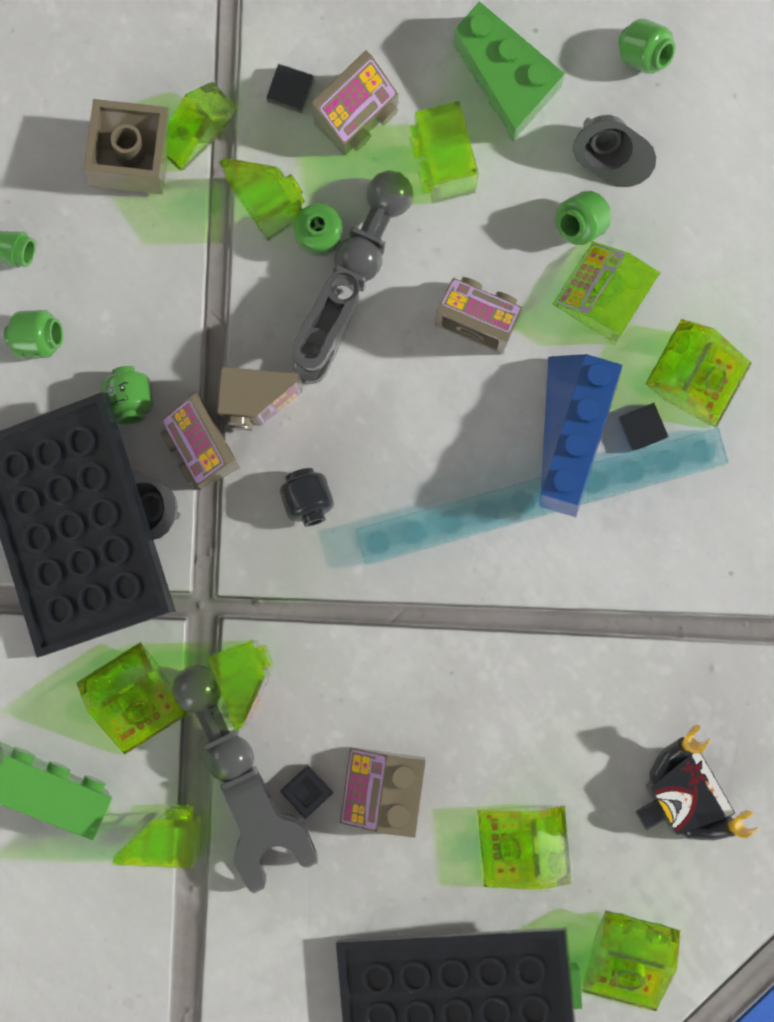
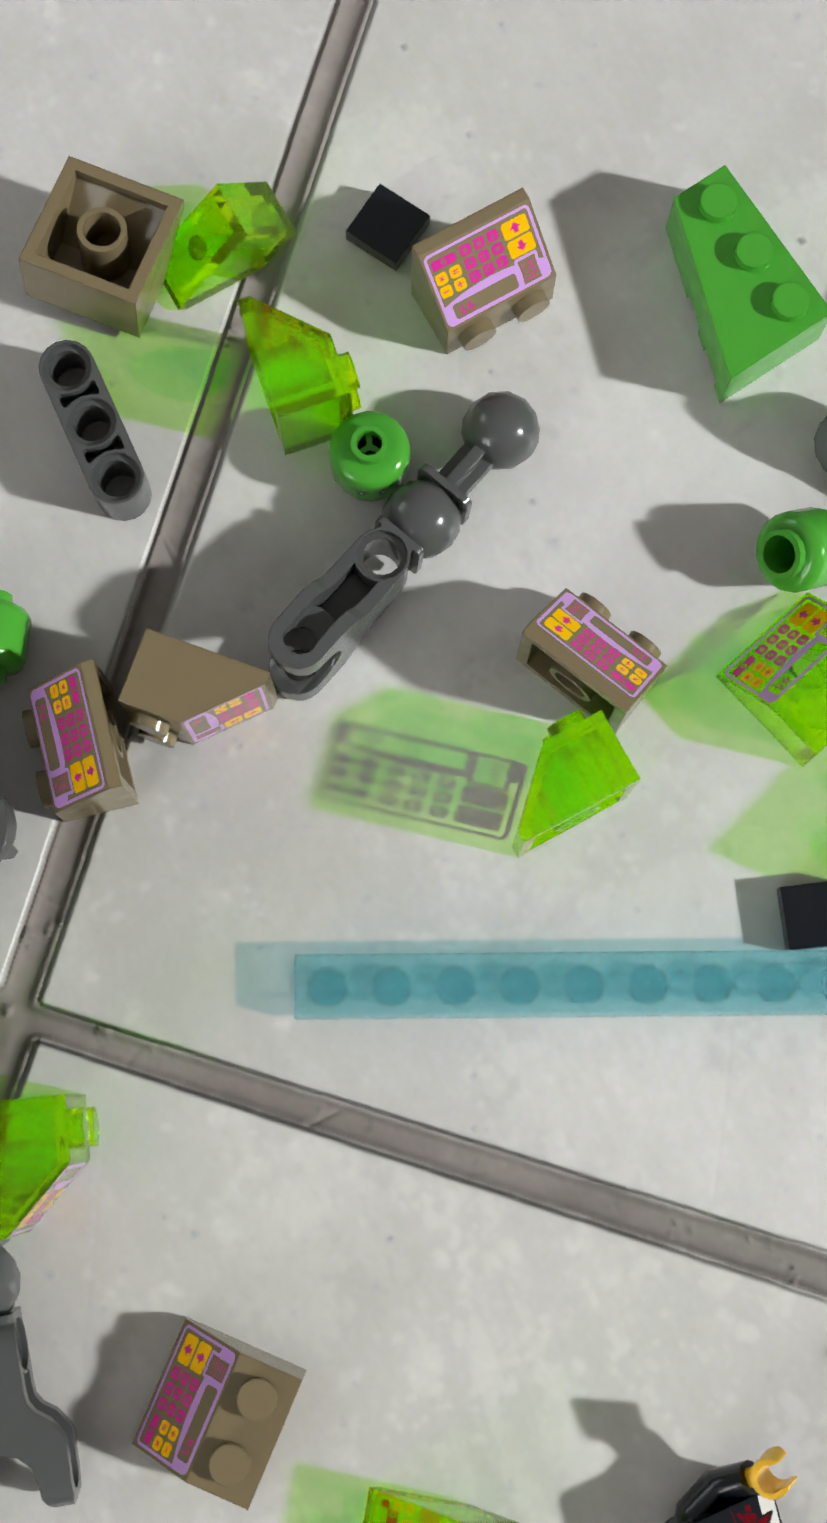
camera: 10 degrees right, 5 degrees down
black head [280,468,334,527] -> none
black tile [280,765,334,819] -> none
clear neon green brick [409,101,479,204] -> none
blue wedge [540,354,623,518] -> none
none -> dark grey beam [38,340,152,521]
none -> clear neon green slope [512,710,640,857]

